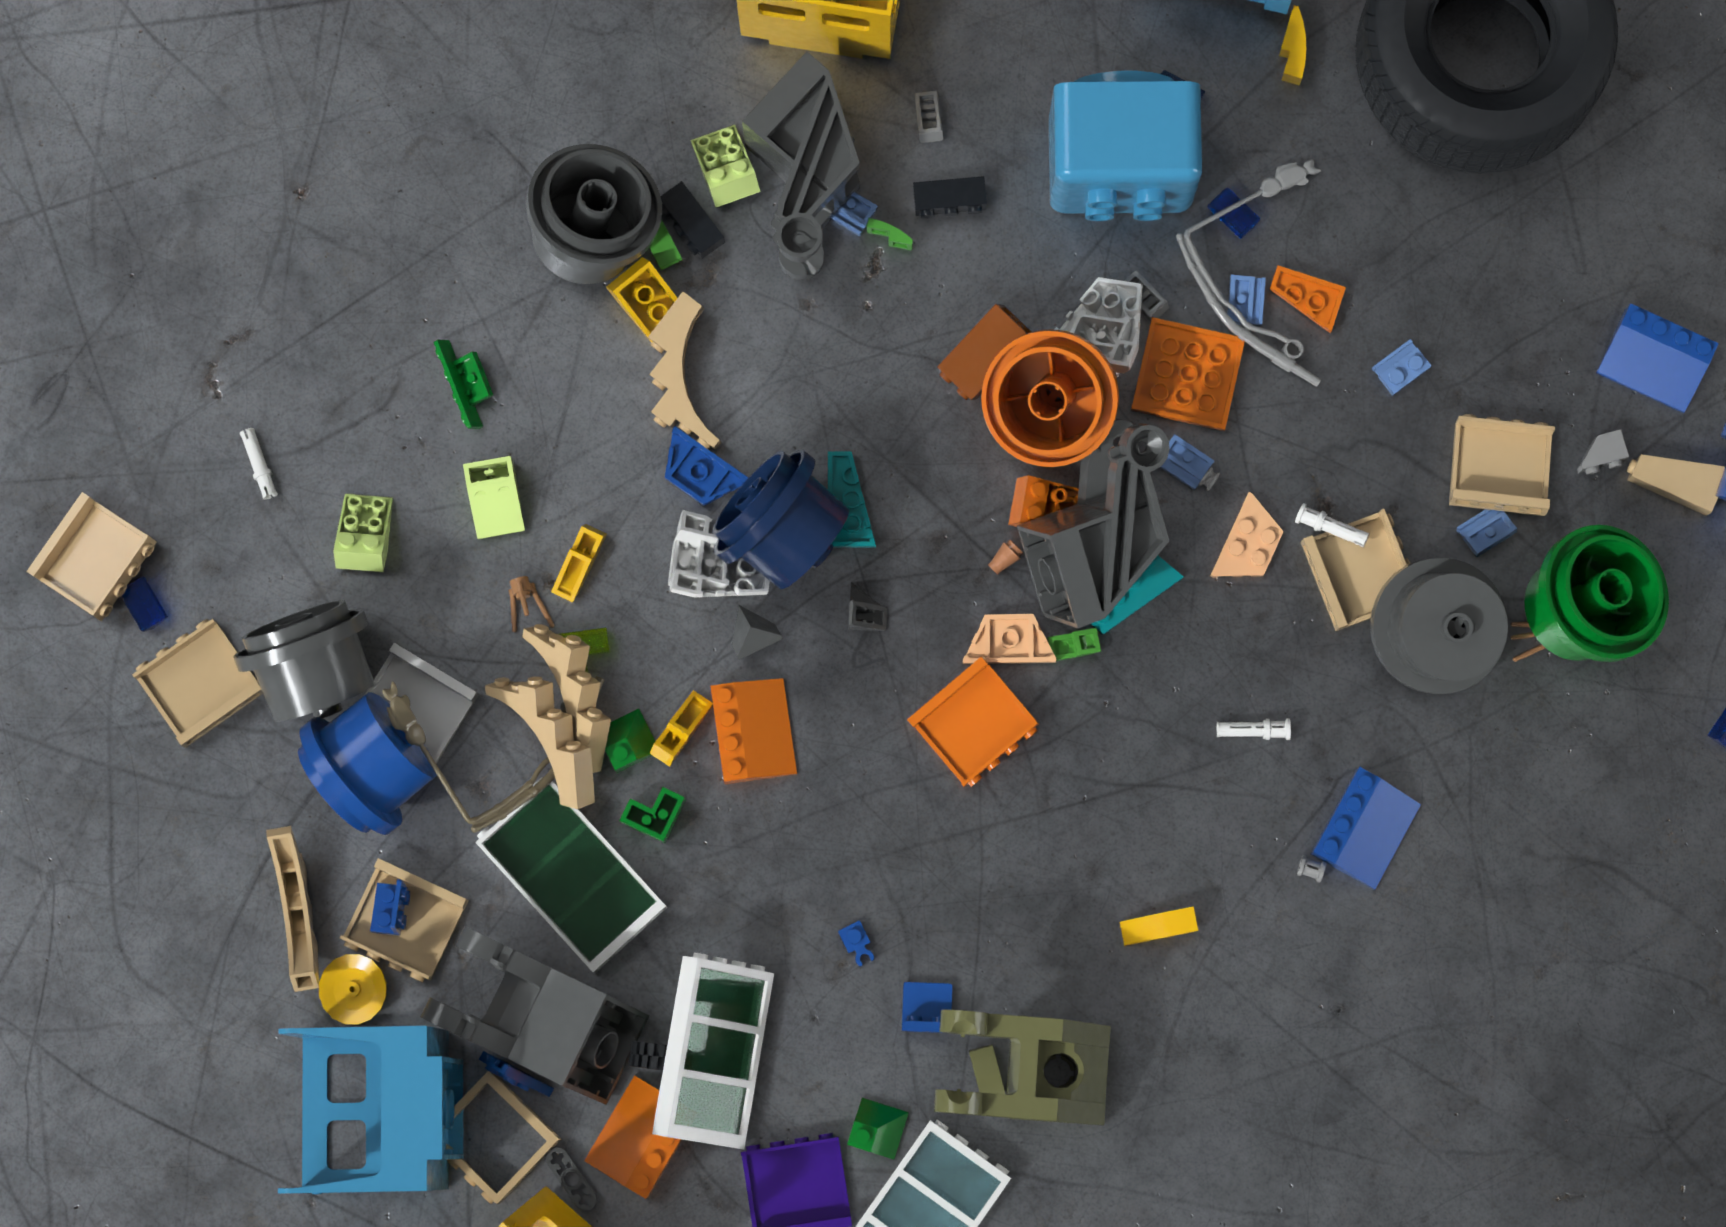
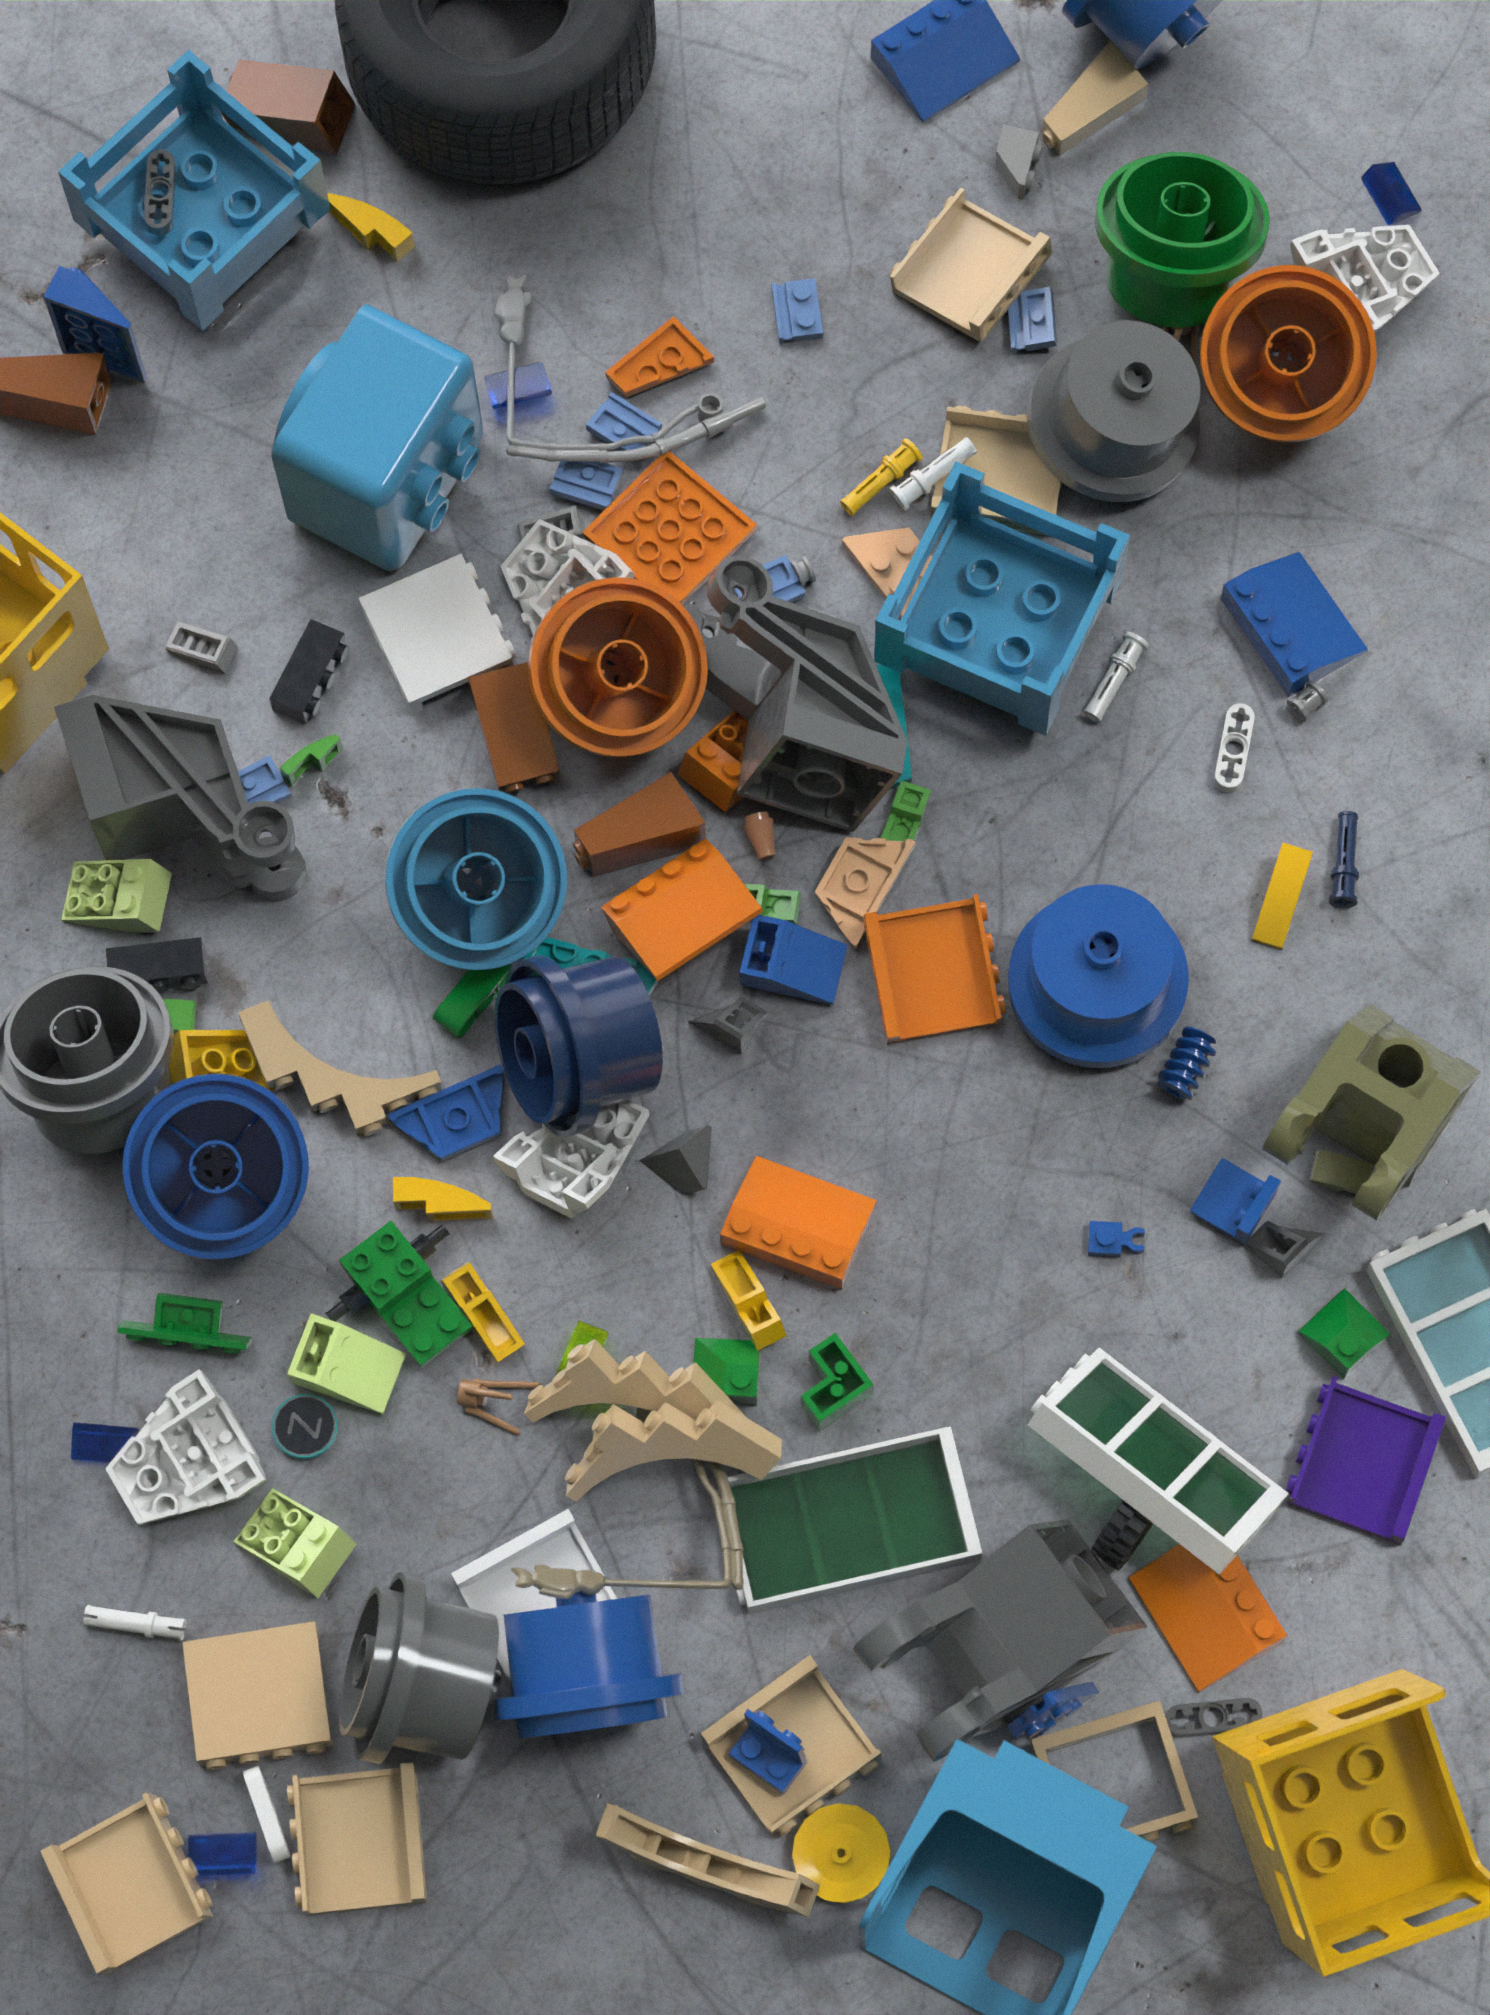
camera: 60 degrees left, 10 degrees down
none -> clear blue slope [71,1422,140,1463]
none -> white wedge [106,1369,267,1525]
none -> blue piece [123,1074,309,1259]
none -> tan panel [182,1621,334,1770]
none -> white beam [243,1765,291,1863]
none -> black tile [272,1394,338,1460]
none -> green piece [325,1220,474,1368]
none -> white panel [359,554,516,714]
none -> dark azure piece [385,788,567,970]
none -> yellow slope [393,1177,493,1222]
none -> green beam [432,964,512,1038]
none -> medium blue plate [549,461,623,511]
none -> dark orange slope [572,772,706,877]
none -> orange slope [601,838,763,981]
none -> blue slope [739,915,848,1005]
none -> bright green slope [744,884,801,925]
none -> yellow pin [839,438,923,516]
none -> dark azure piece [874,461,1130,736]
none -> blue piece [1008,884,1189,1068]
none -> blue piece [1157,1026,1216,1100]
none -> orange piece [1200,265,1377,443]
none -> white beam [1214,703,1255,793]
none -> dark grey slope [1246,1221,1326,1278]
none -> white wedge [1290,225,1440,333]
none -> dark blue pin [1329,811,1359,908]

